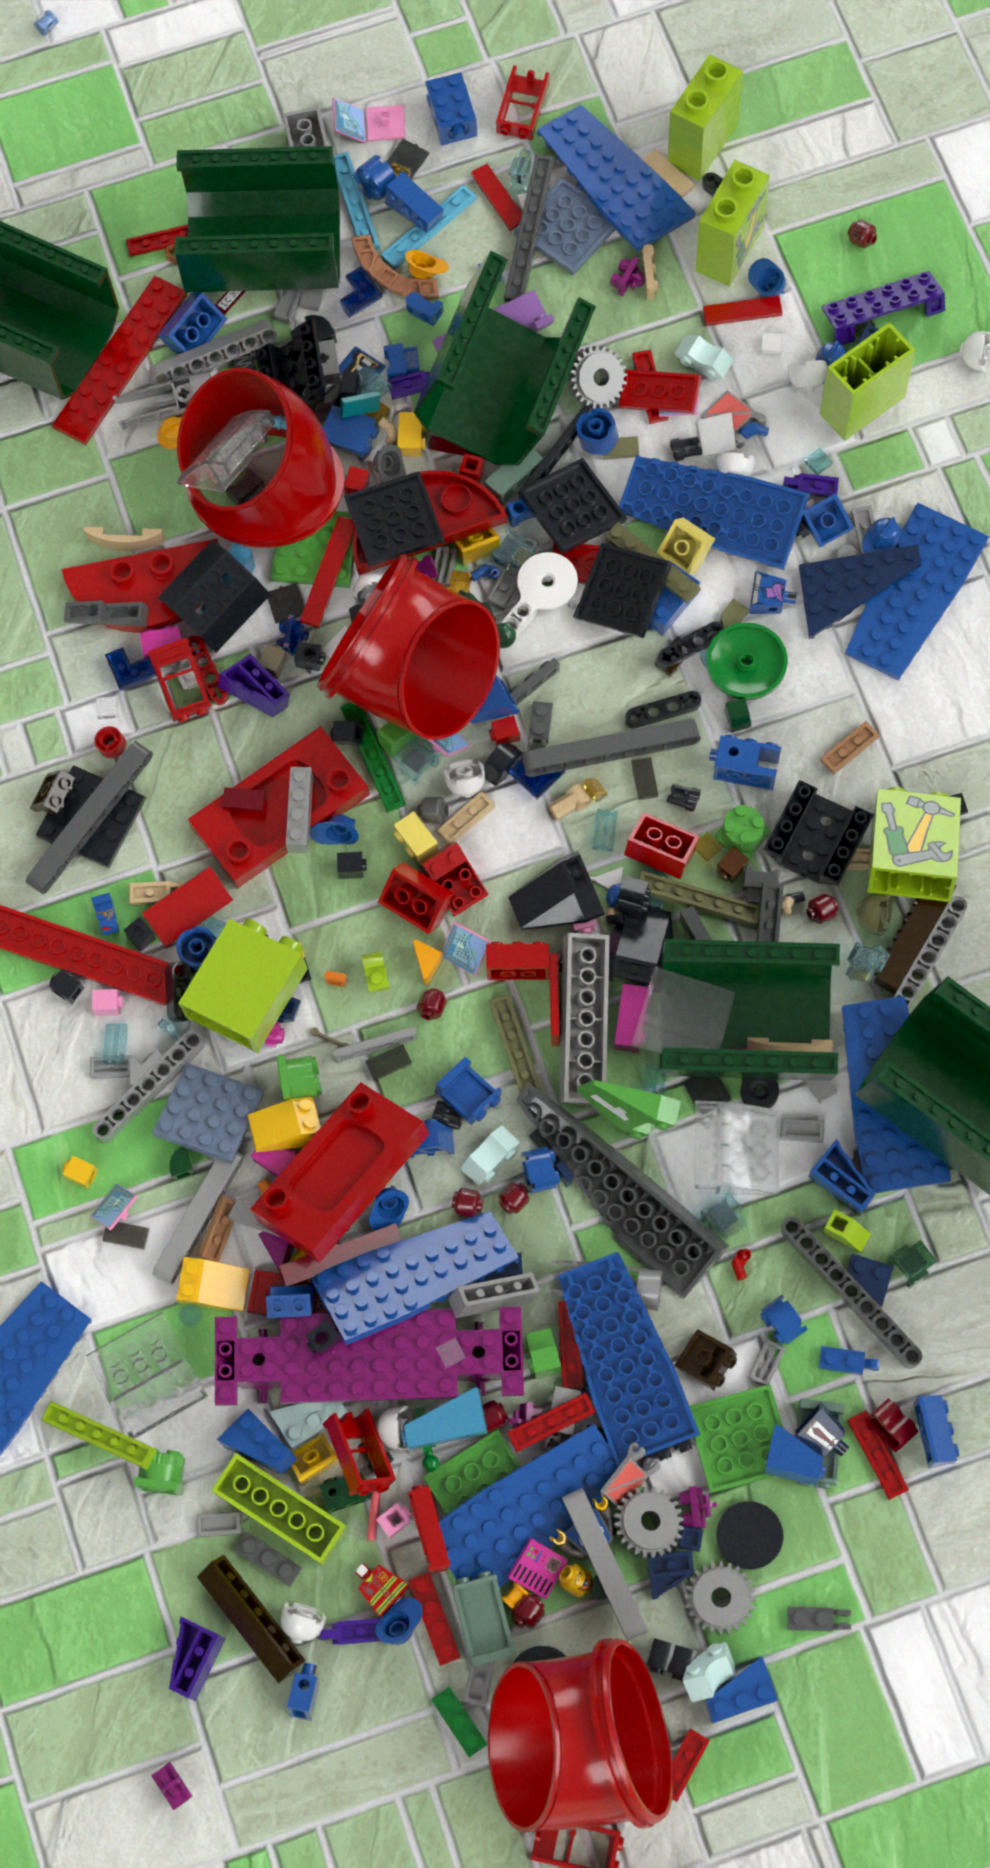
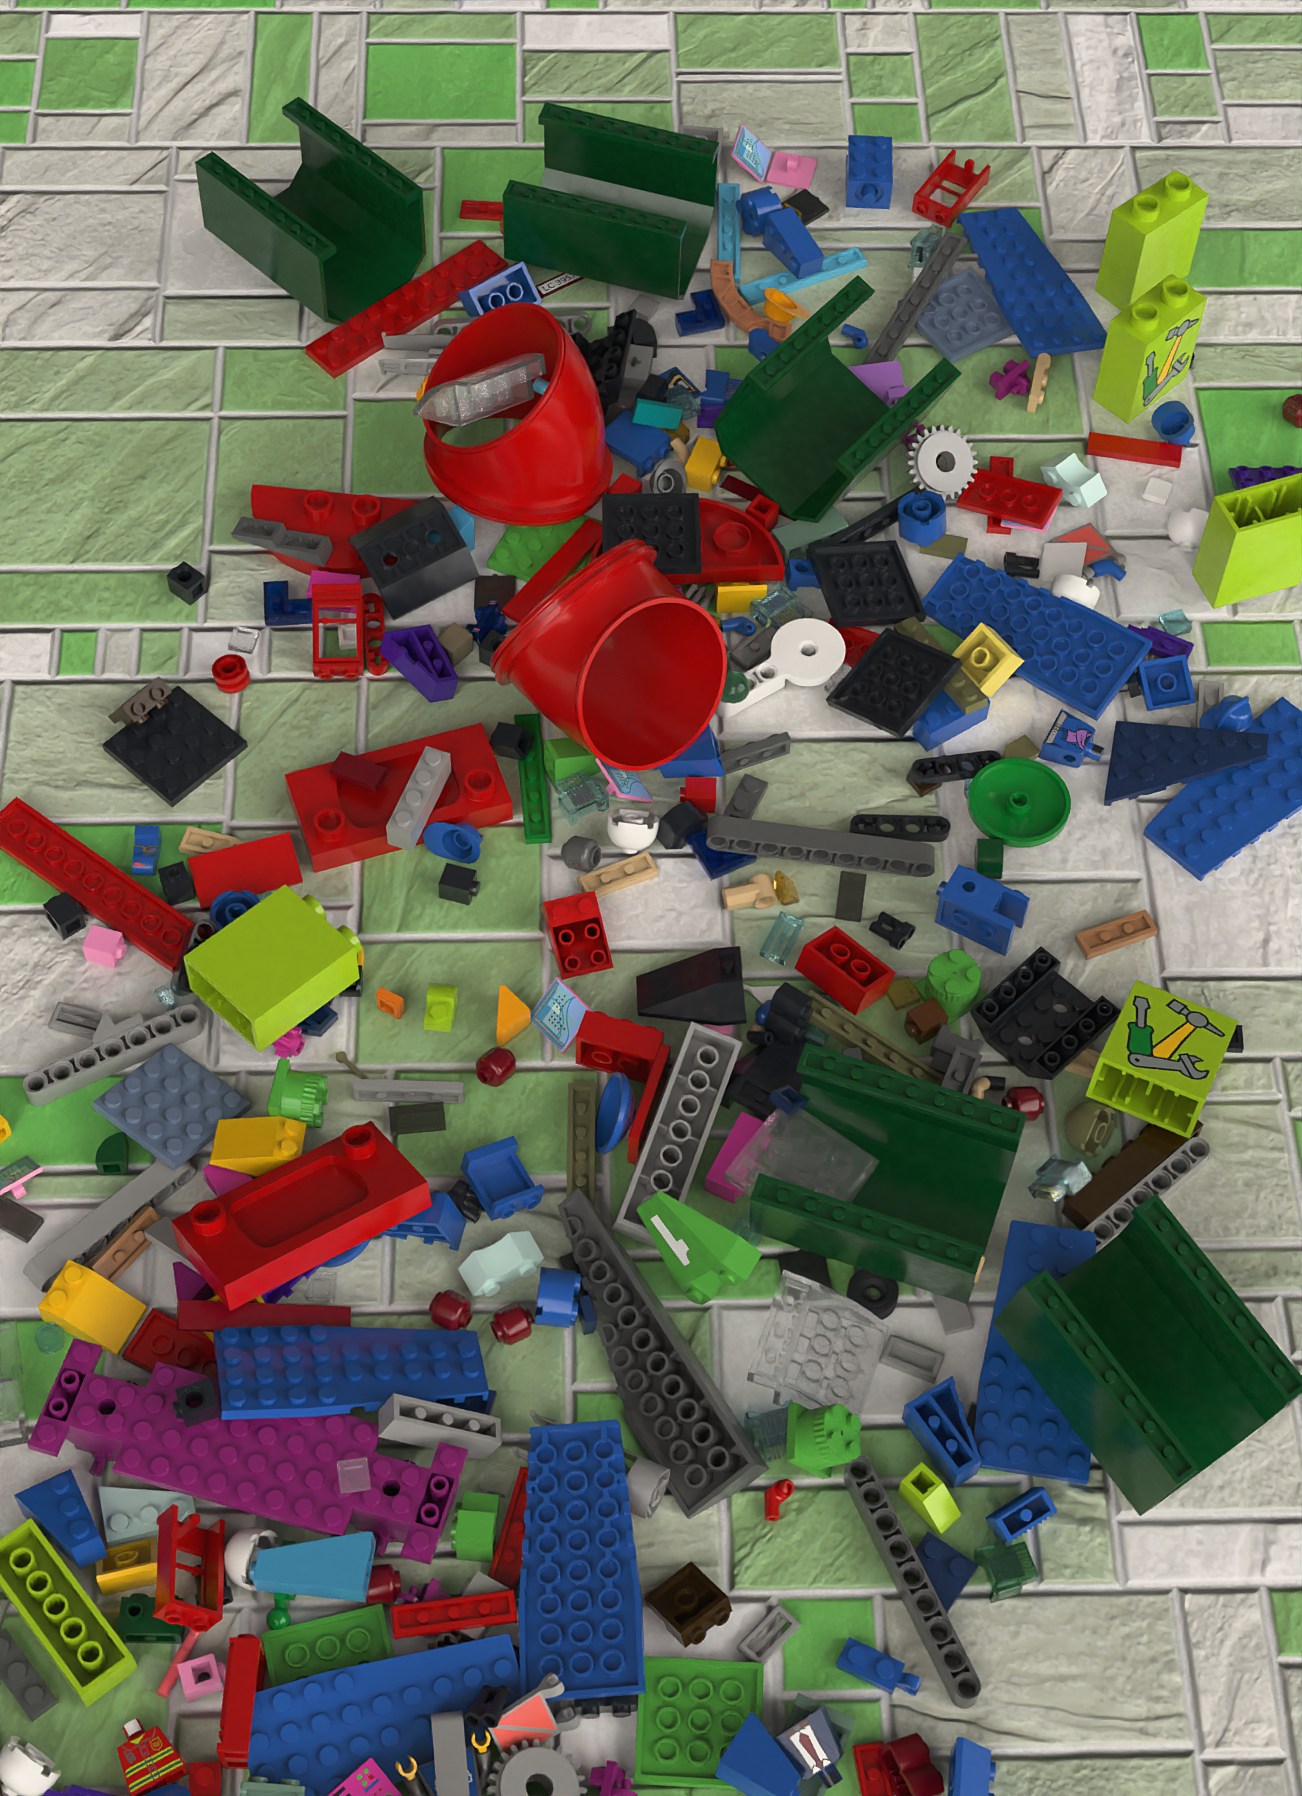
camera: 10 degrees right, 15 degrees down
dark grey beam [26,741,153,894] -> none
tan slope [83,527,165,551] -> none
clear light blue tile [103,1024,128,1064] -> none
blue panel [266,1283,315,1318] -> none
light grey tile [272,289,303,324] -> none
blue piece [369,1185,409,1231] -> none
red brick [377,862,455,934] -> none
light yellow brick [393,811,438,863] -> none
red tile [471,164,522,232] -> none
tan tile [642,149,695,198] -> none
blue brick [760,1294,808,1345] -> none
none -> black brick [167,561,208,606]
none -> black piece [463,1685,511,1728]
none -> blue dish [595,1071,637,1154]
none -> dark blue tile [768,1085,808,1116]
none -> bright green piece [786,1402,862,1479]
none -> blue brick [985,1486,1057,1543]

